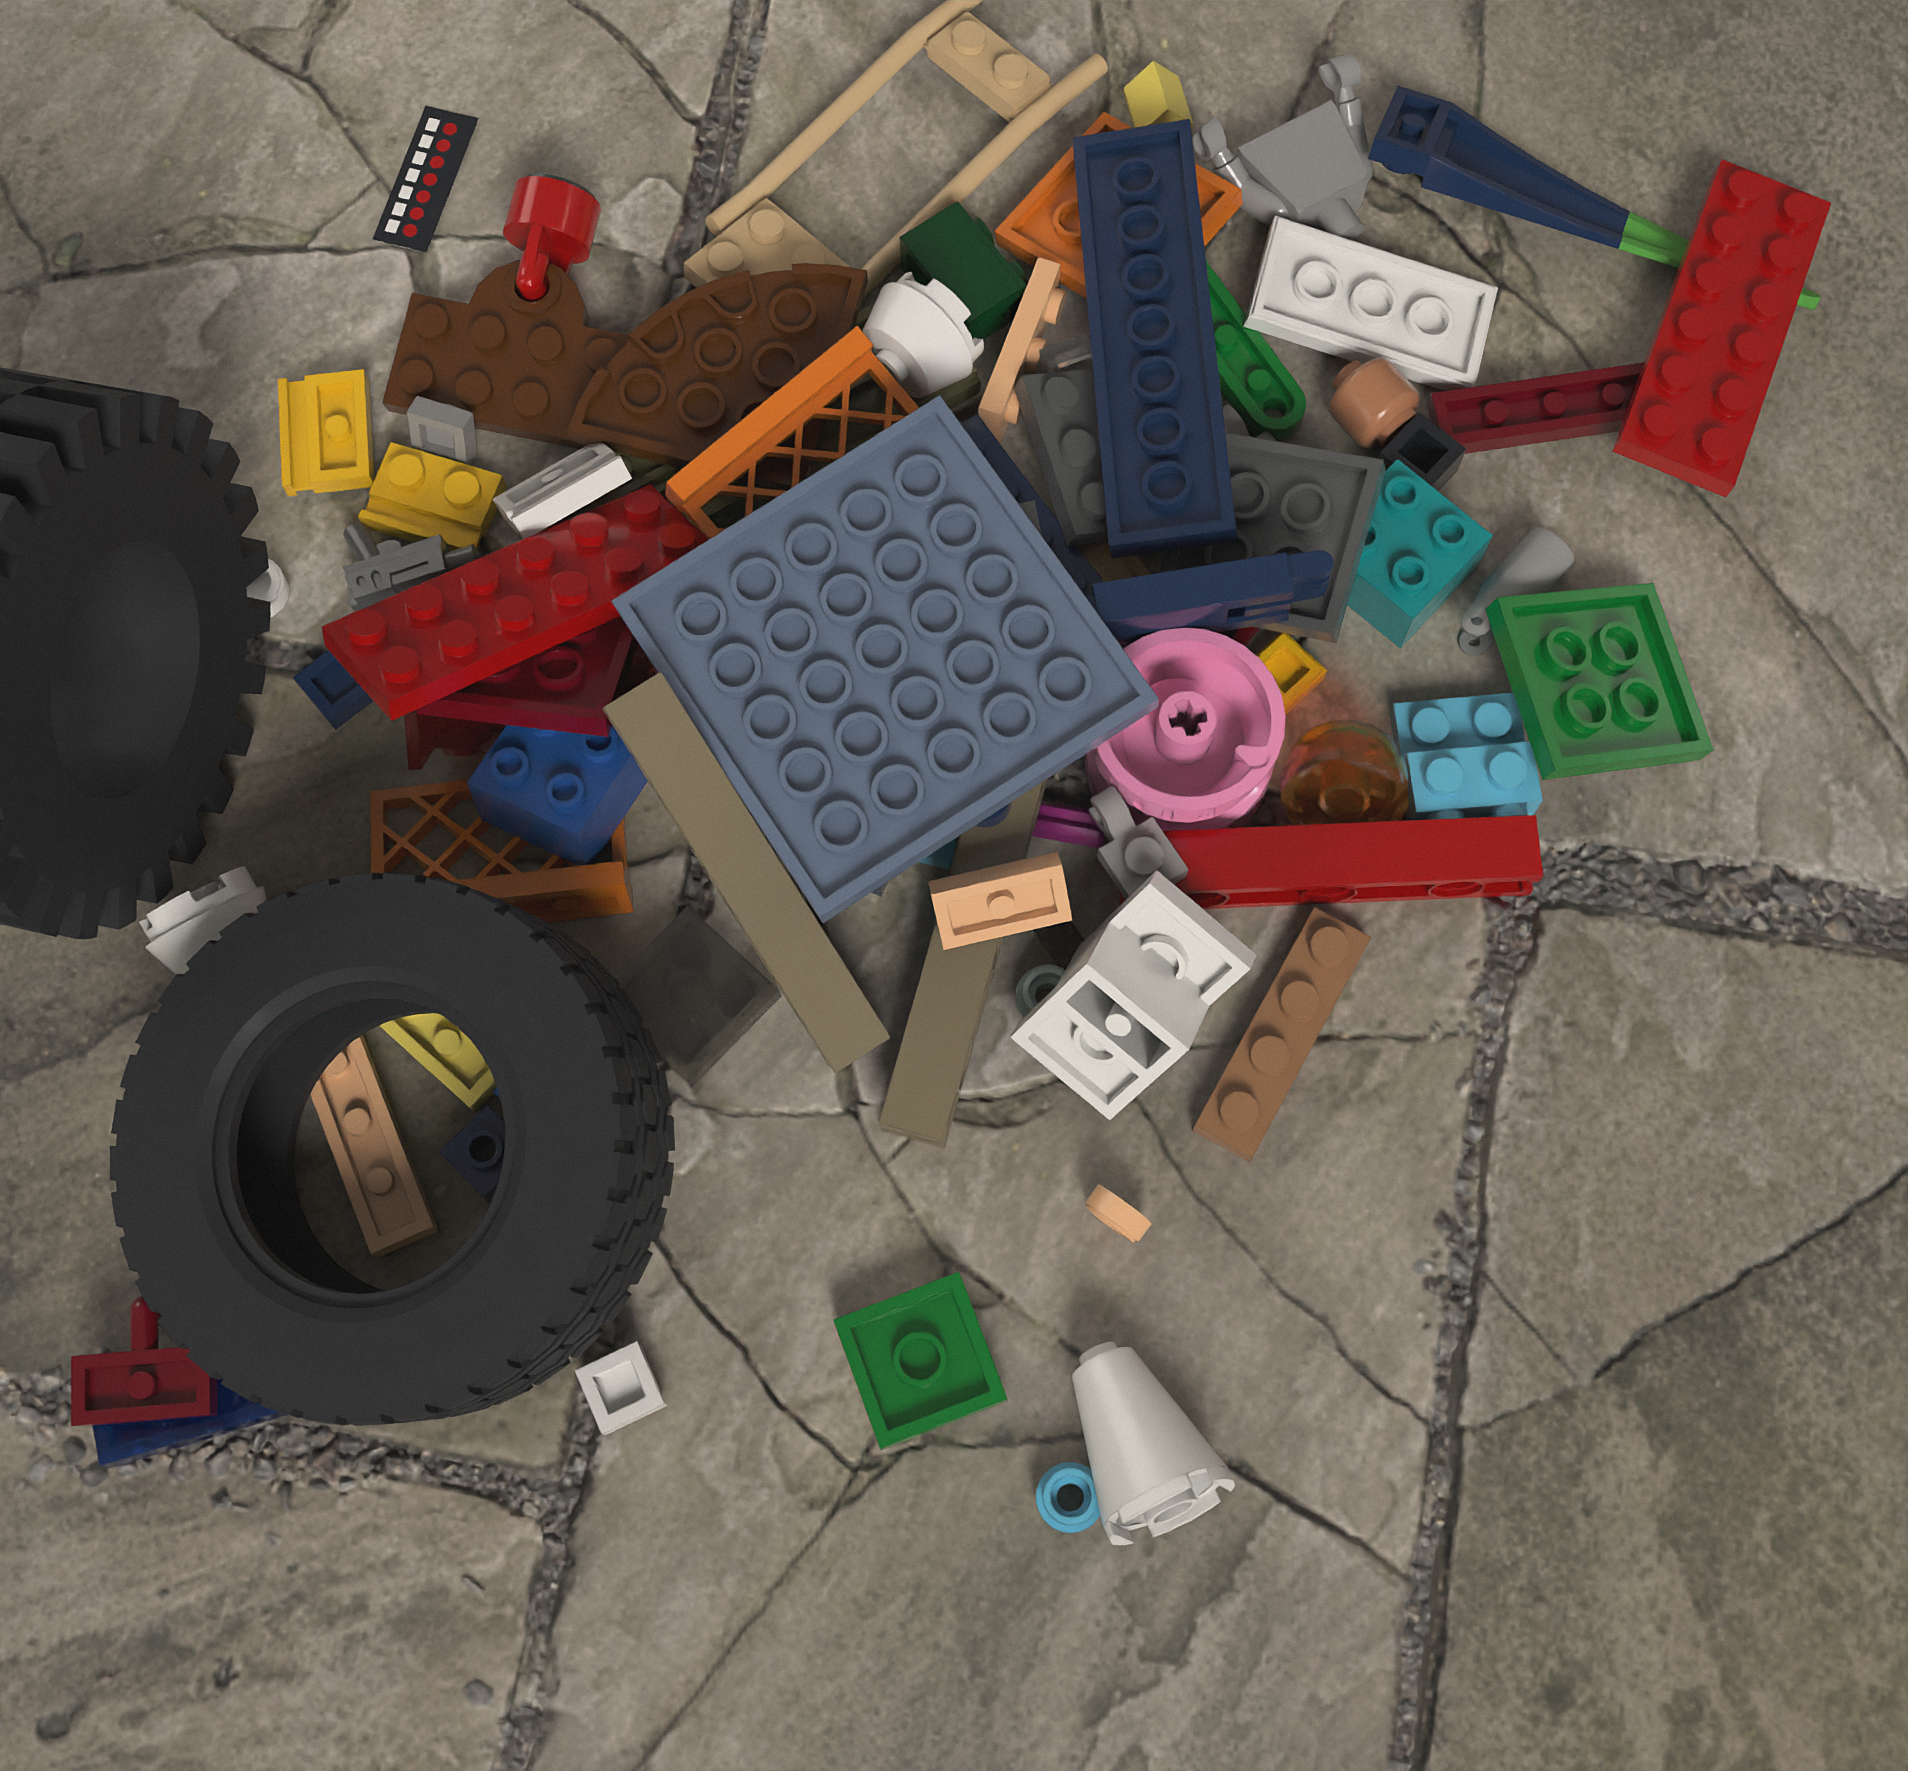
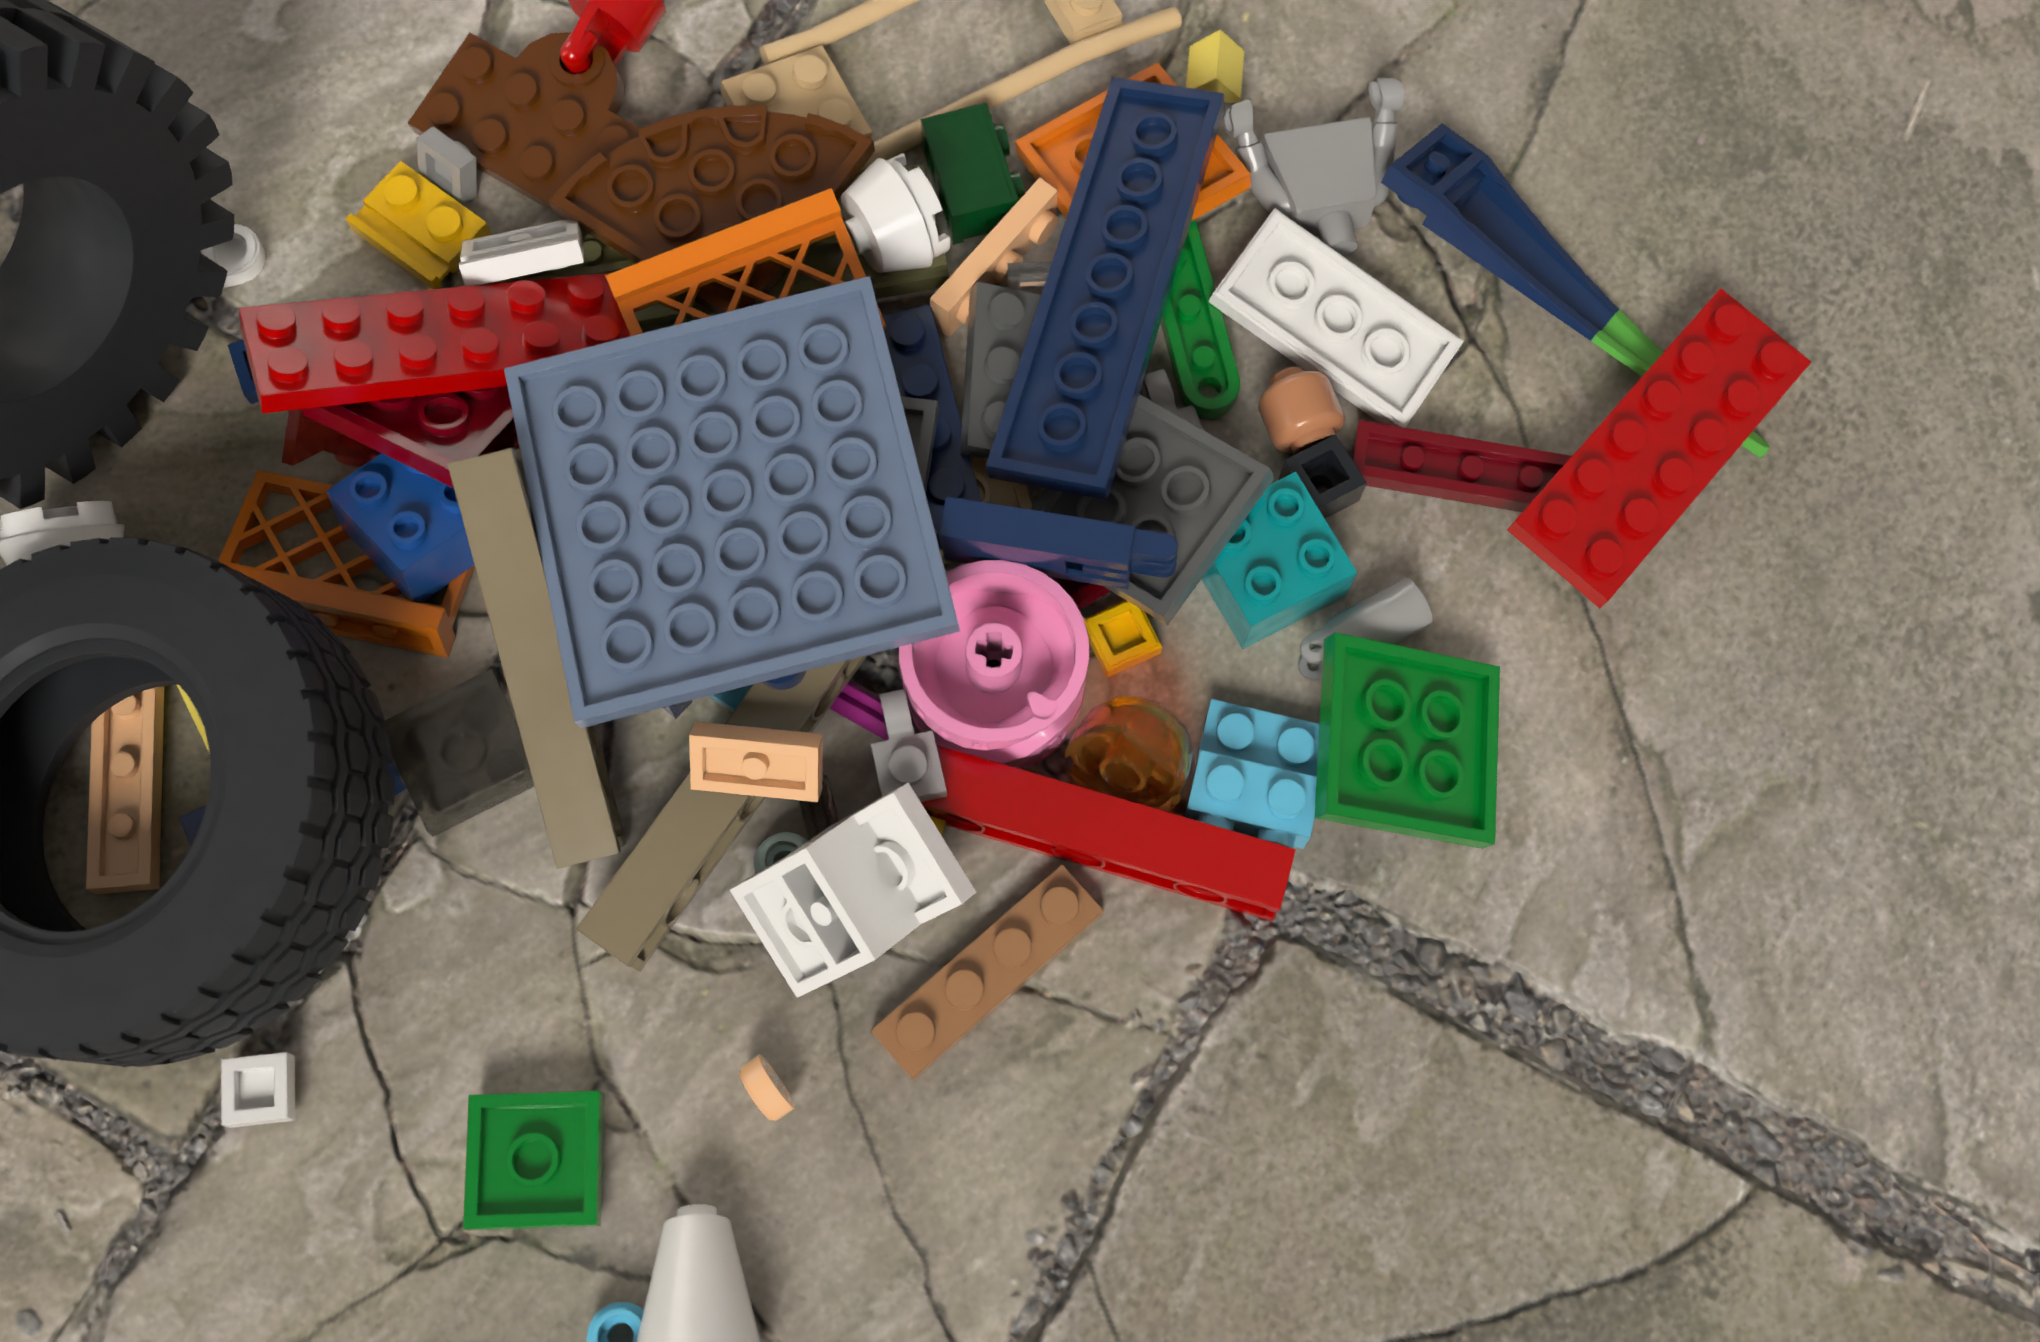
camera: 15 degrees right, 0 degrees up
yellow plate [278,369,375,497] -> none
dark grey piece [343,522,480,610] -> none

